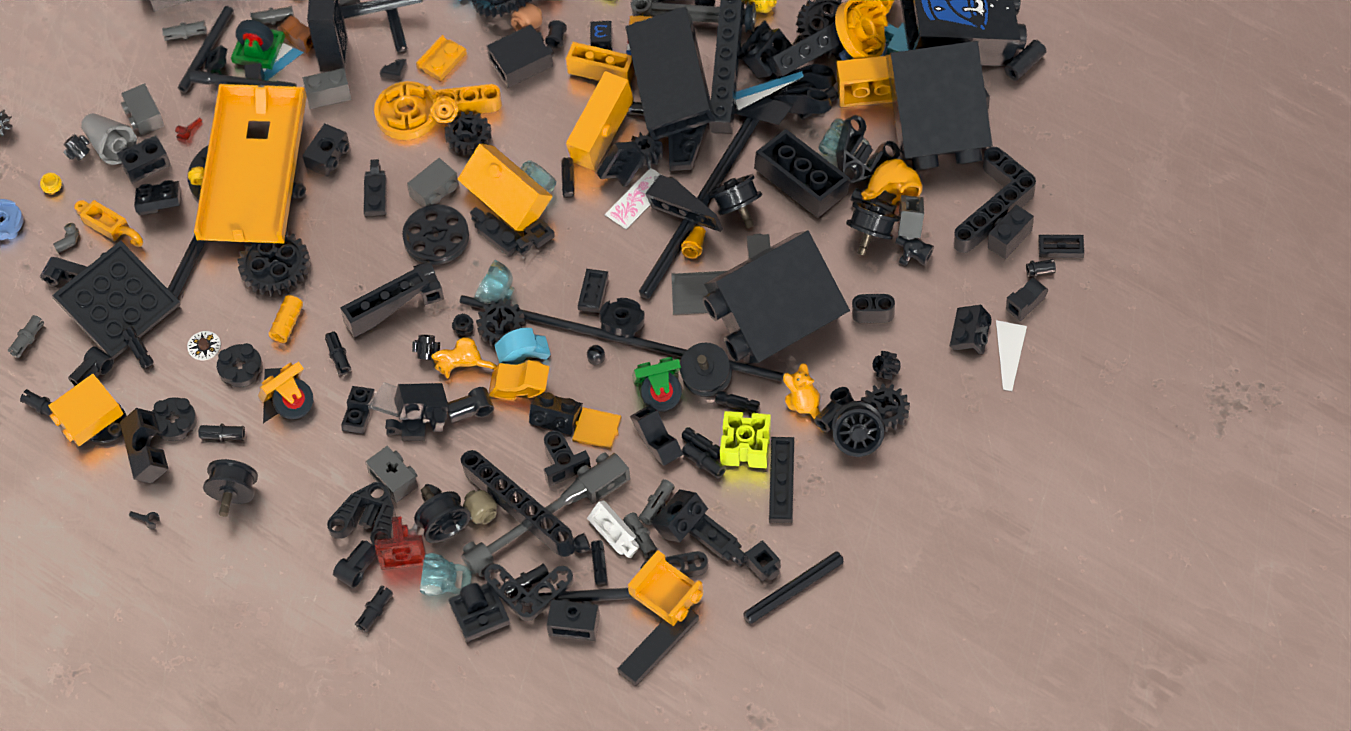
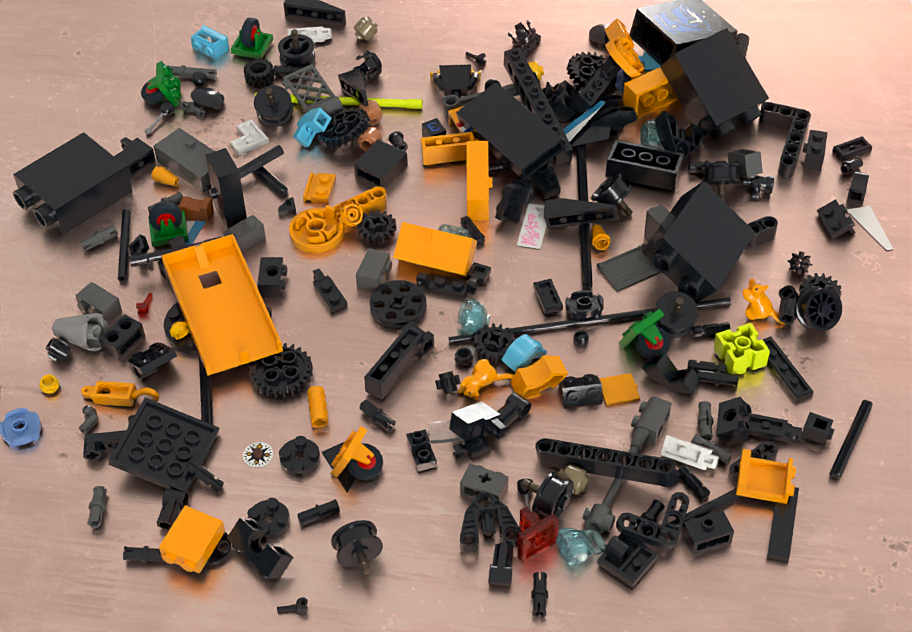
camera: 30 degrees left, 10 degrees down
black tile [544,430,591,487] -> none
light orange piece [861,159,923,205] -> none

